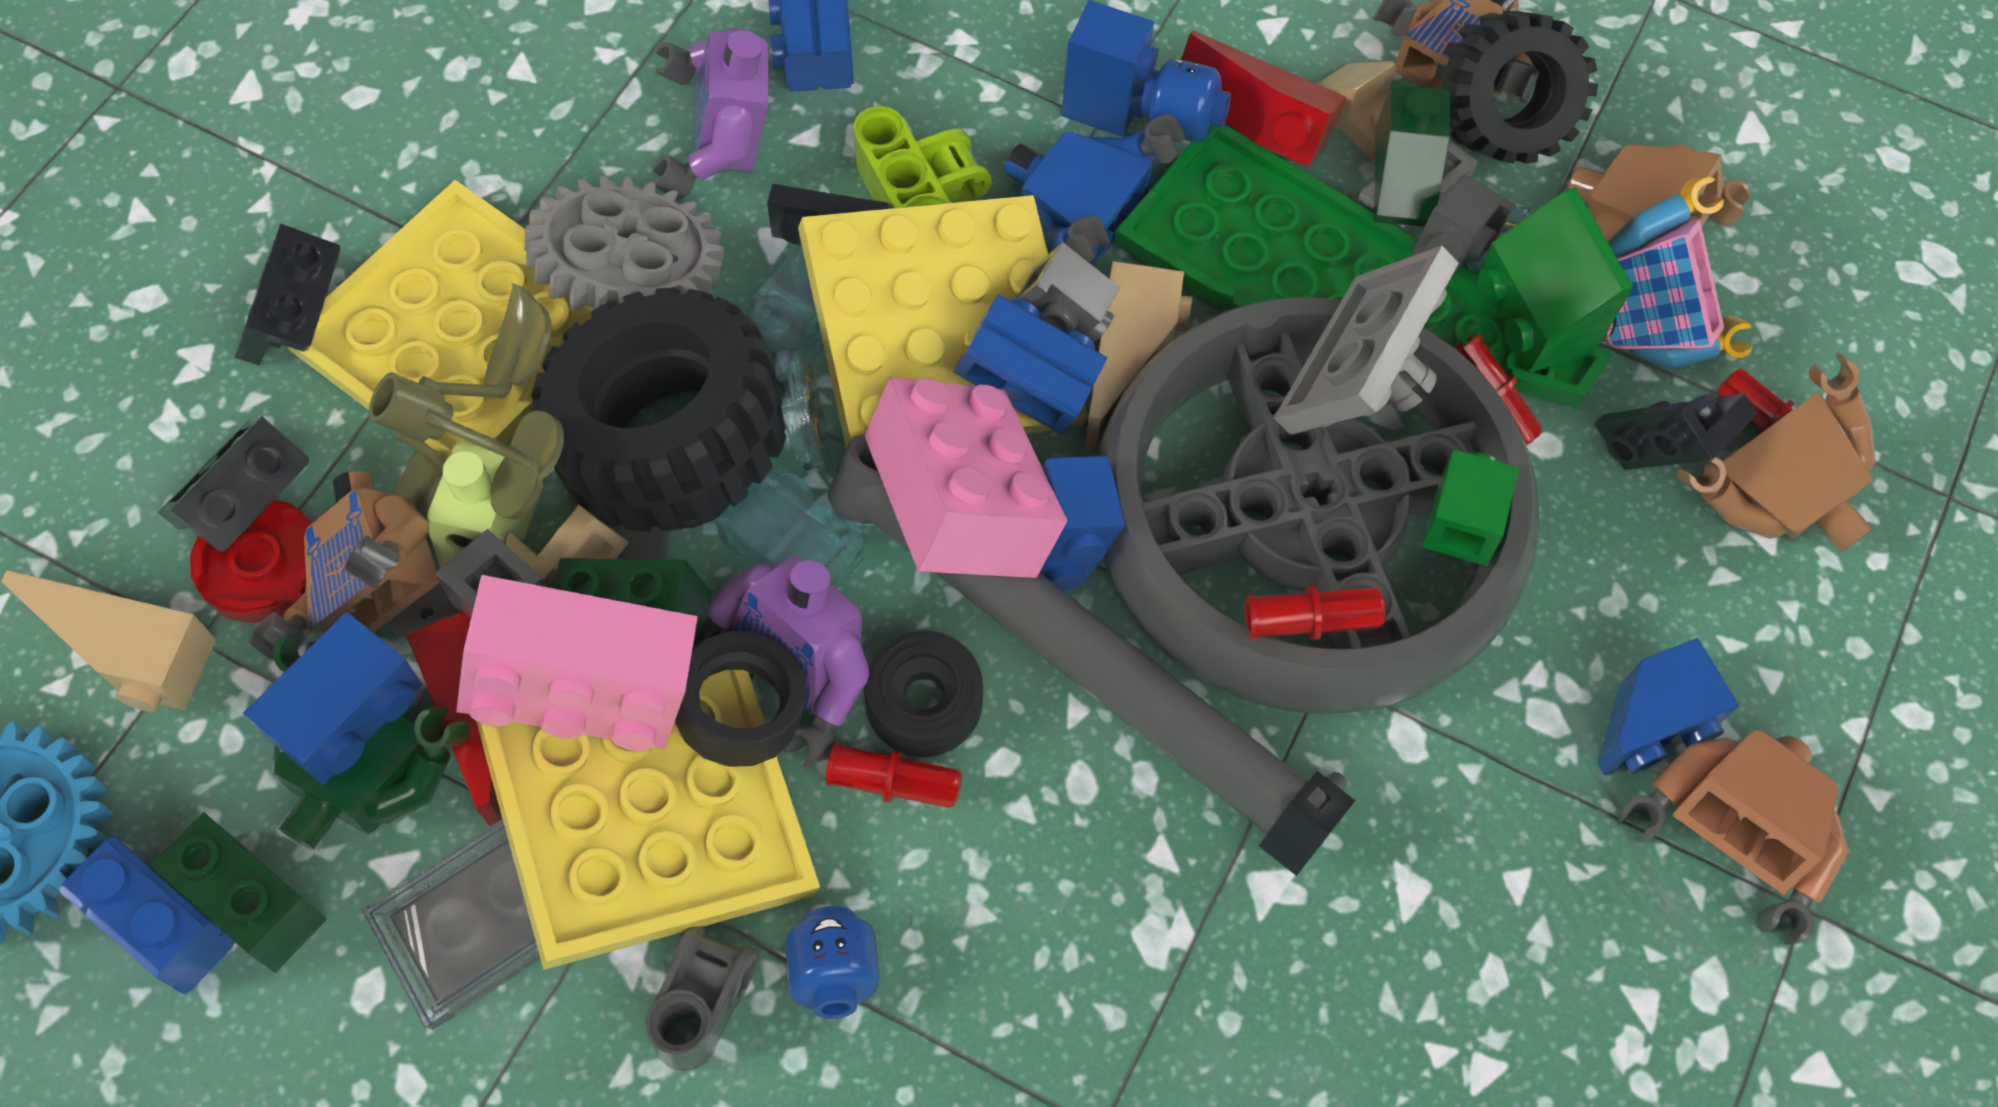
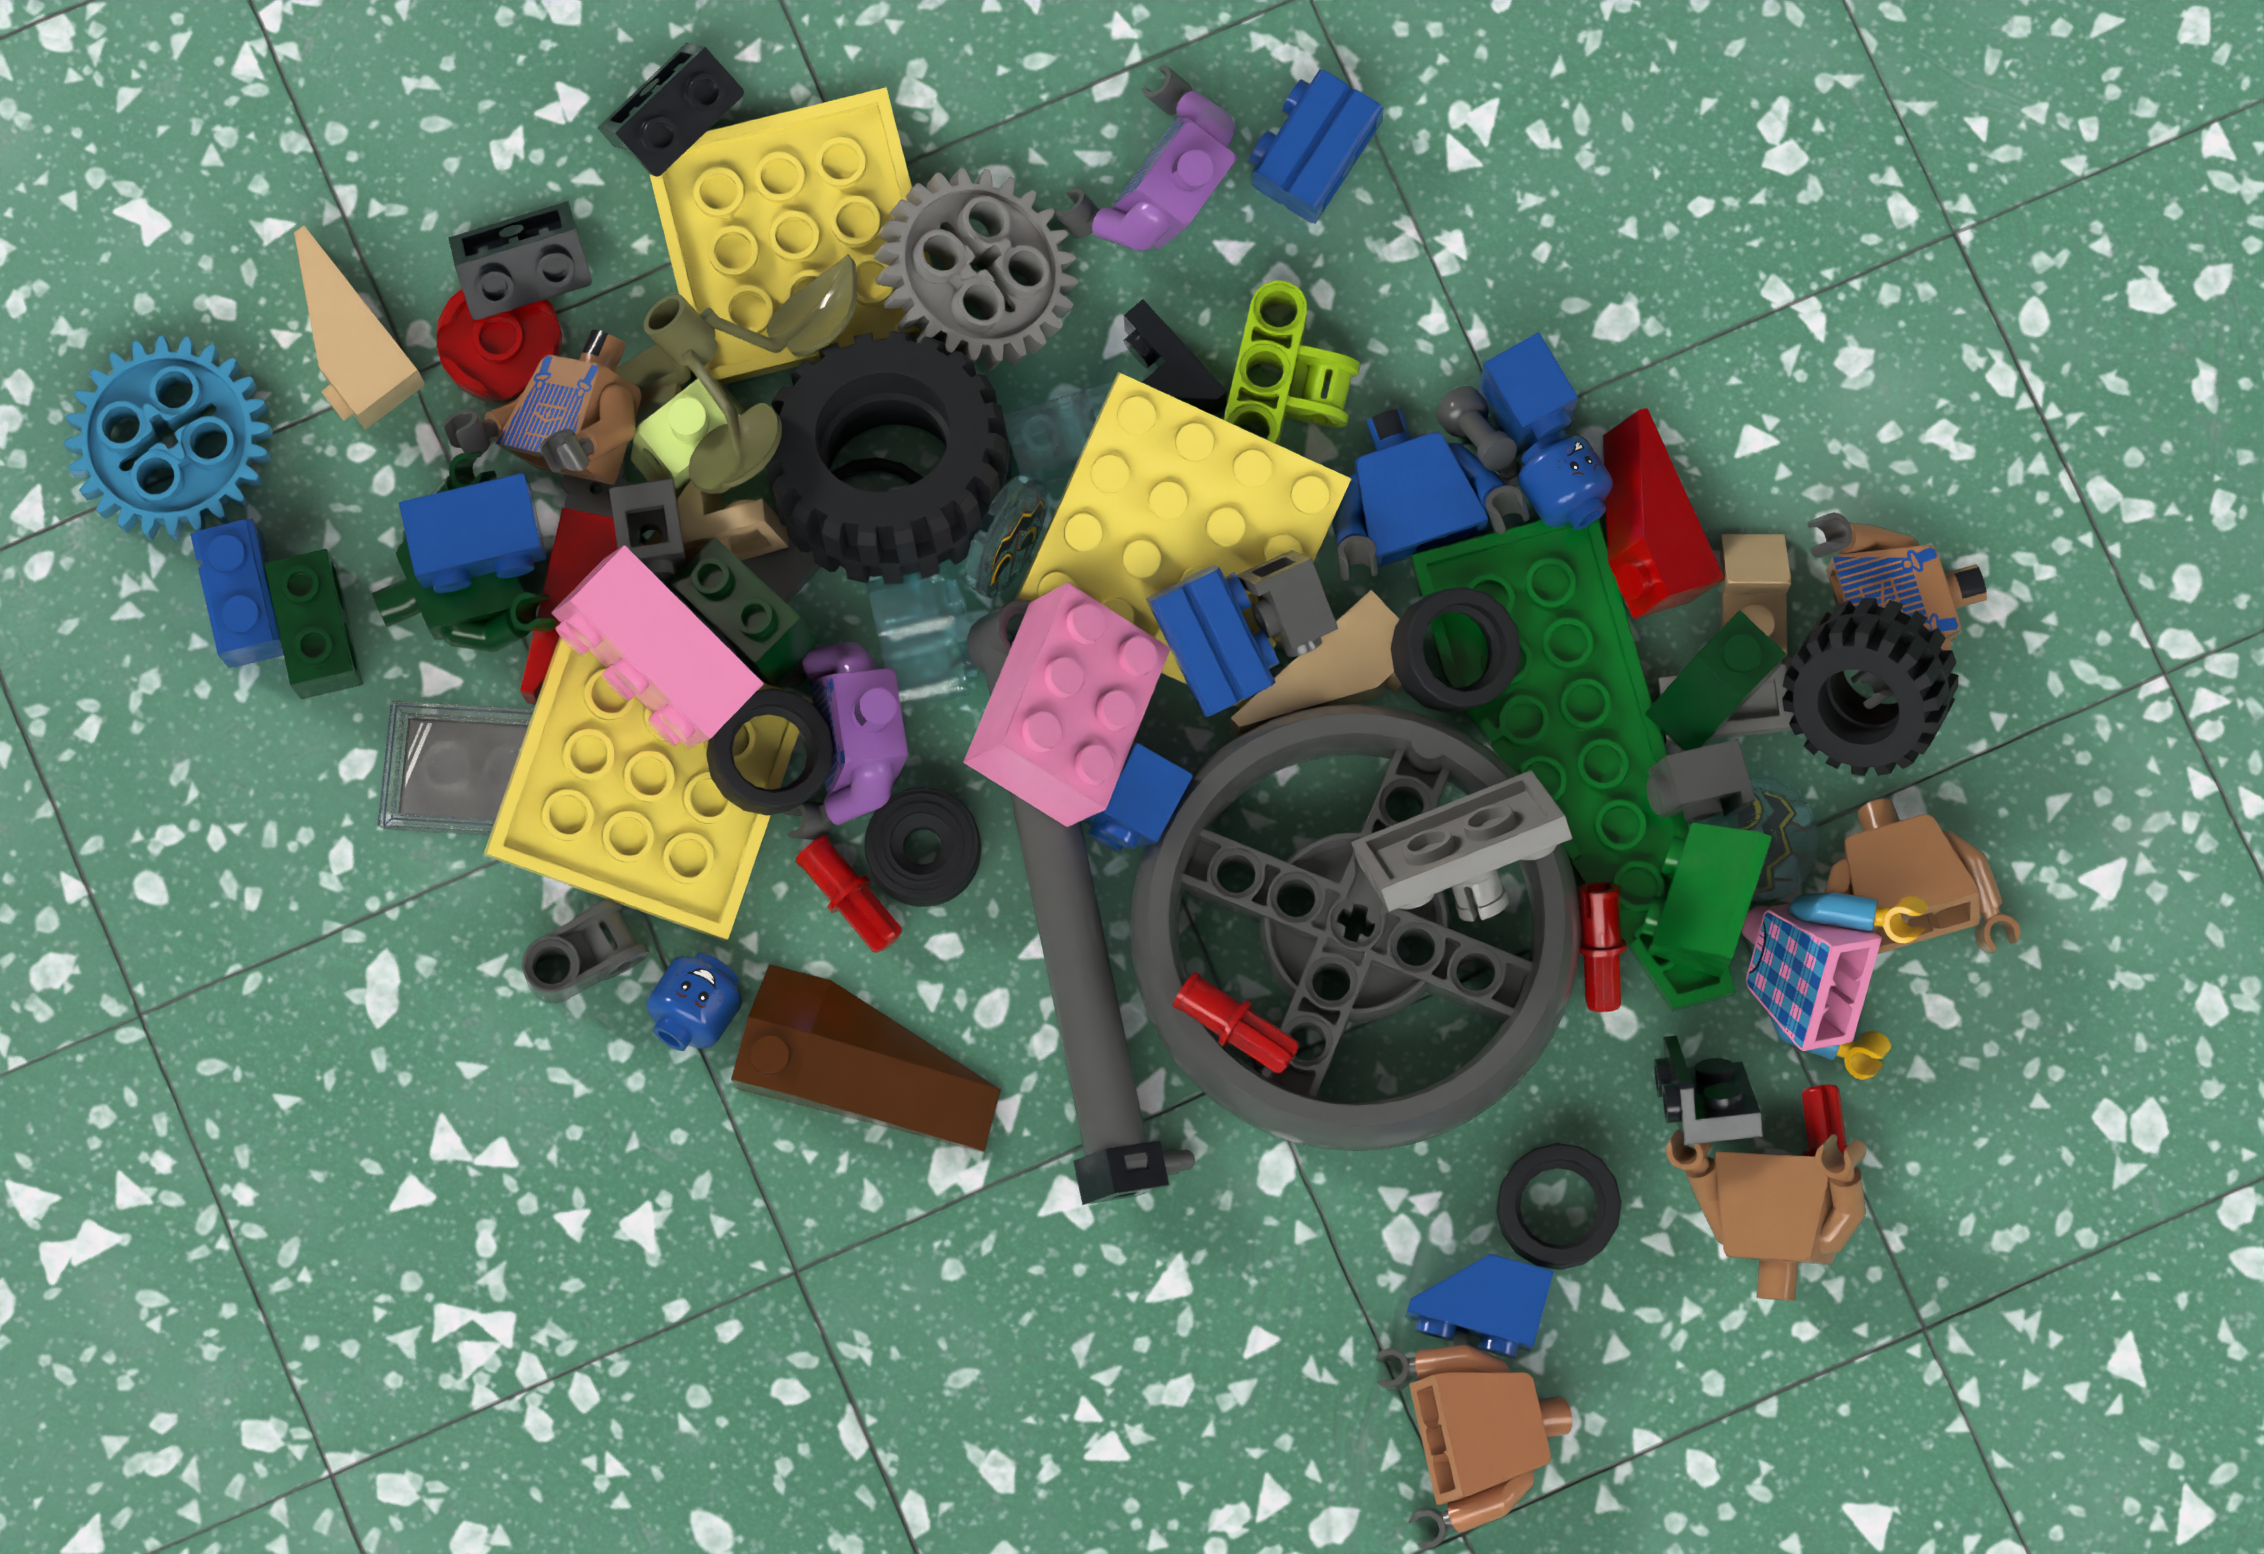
camera: 45 degrees right, 15 degrees up
green brick [1422,449,1519,566] -> none
none -> reddish brown wedge [731,964,1001,1153]
none -> black tyre [1390,587,1521,713]
none -> dark grey piece [1437,386,1522,487]
none -> black tyre [1496,1143,1622,1270]

